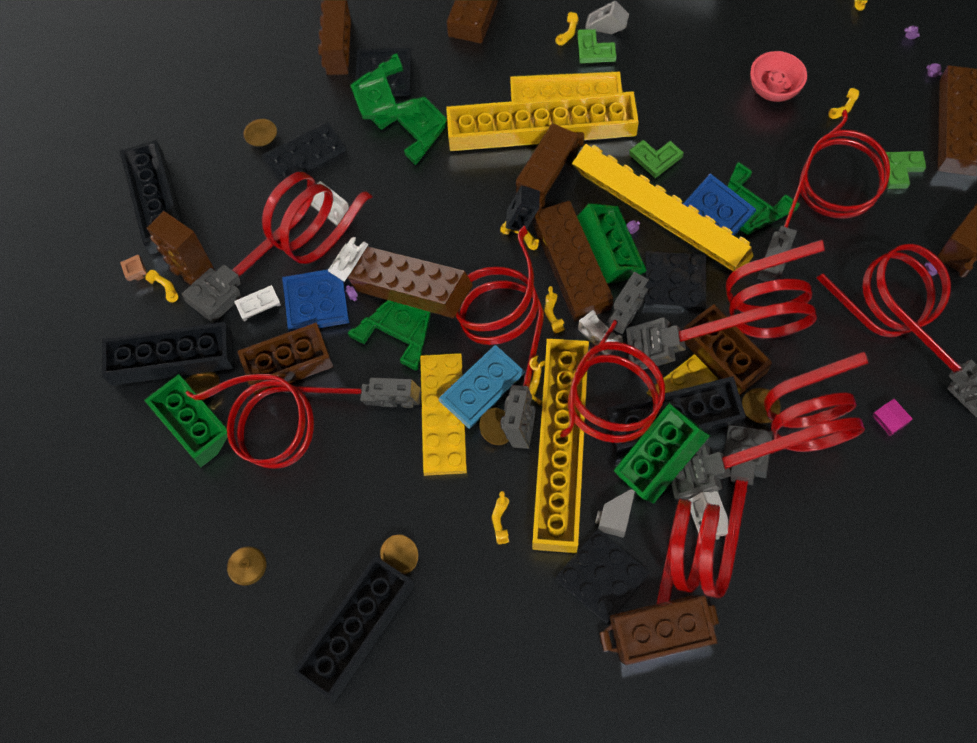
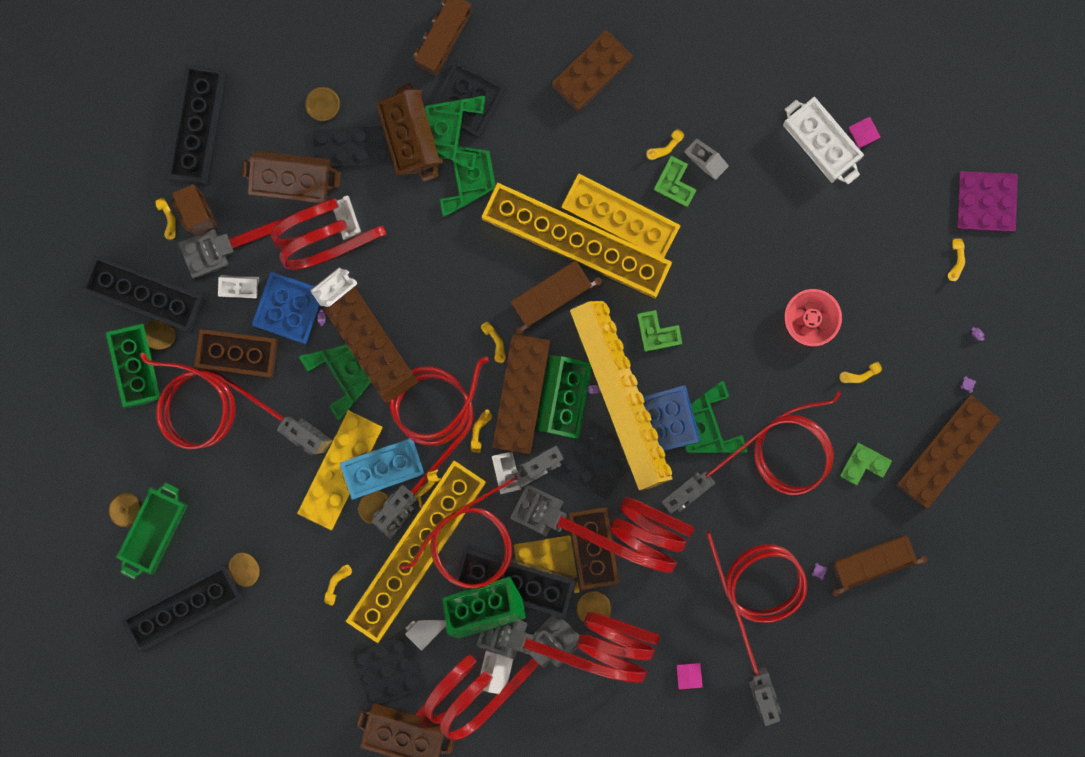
camera: 30 degrees right, 20 degrees up
nougat tile [120,254,147,281] -> none
black brick [506,185,540,232] -> none
none -> green container [116,482,188,580]
none -> reddish brown container [241,151,341,203]
none -> reddish brown container [376,83,443,182]

